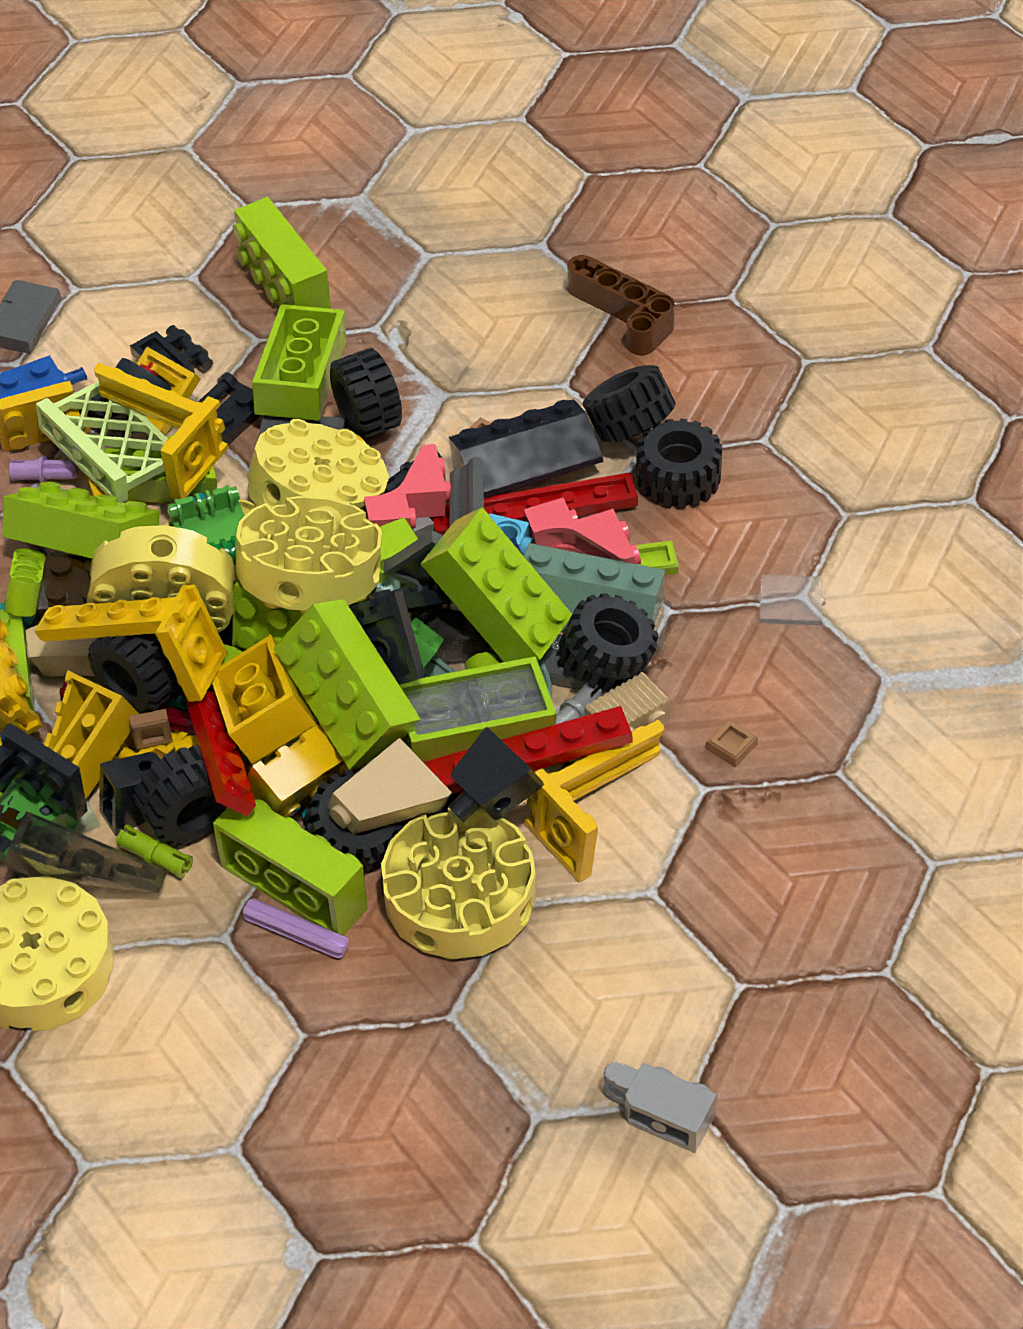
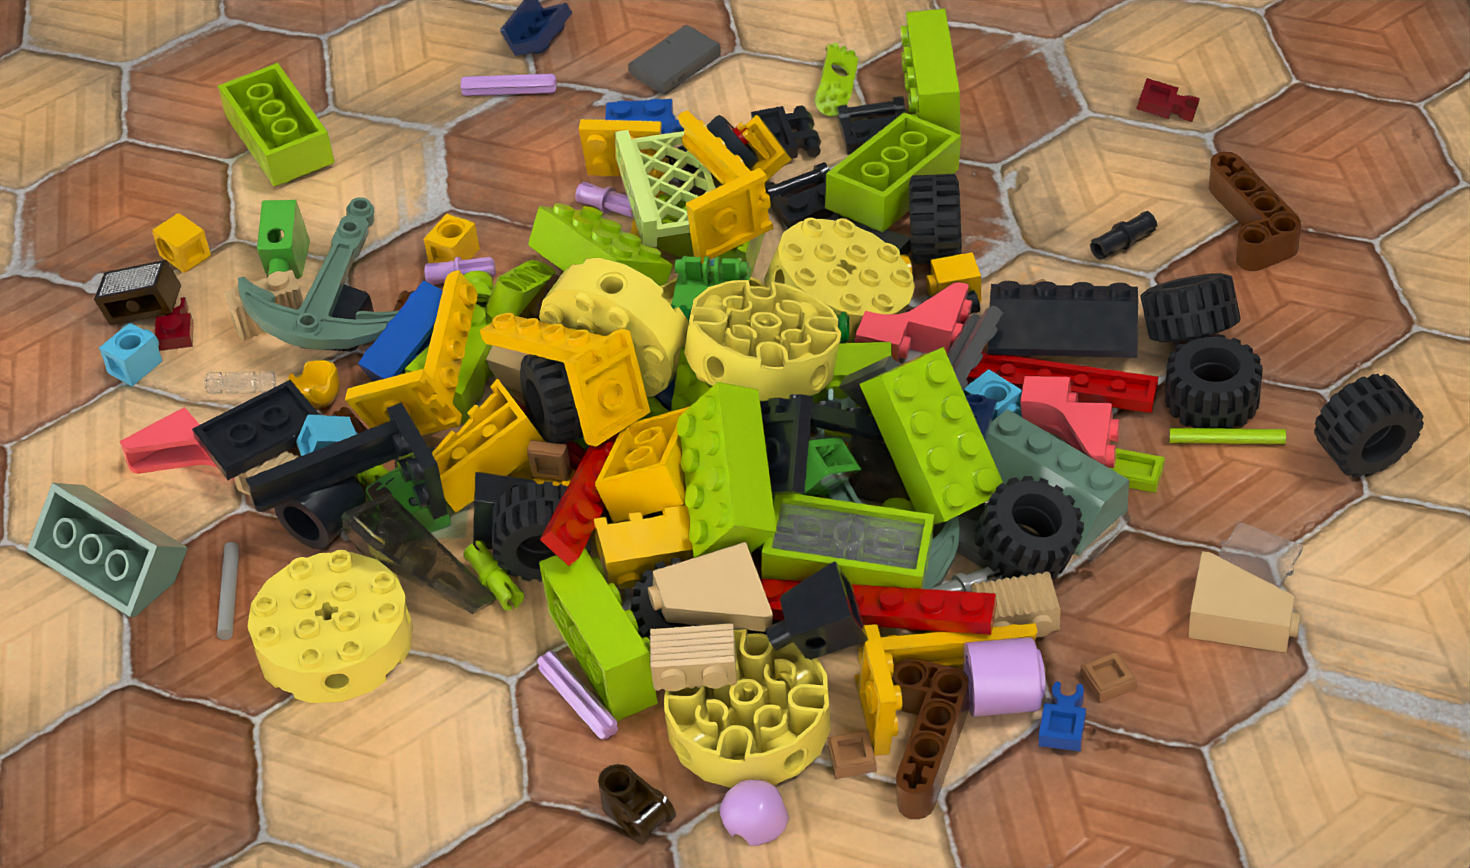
camera: 30 degrees right, 5 degrees down
none -> dark brown piece [598,764,676,845]
none -> tan brick [650,623,737,691]
none -> lavender hair [719,780,789,846]
none -> lime piece [814,43,859,116]
none -> medium nougat tile [827,730,877,779]
none -> black plate [837,96,906,155]
none -> reddish brown beam [892,658,969,820]
none -> yellow brick [926,252,982,302]
none -> lavender piece [964,637,1045,717]
none -> blue plate [1039,681,1086,751]
none -> black pin [1090,211,1157,260]
none -> dark red plate [1136,78,1200,122]
none -> lime bar [1169,428,1286,444]
none -> tan slope [1188,551,1301,653]
none -> black tyre [1314,374,1424,477]

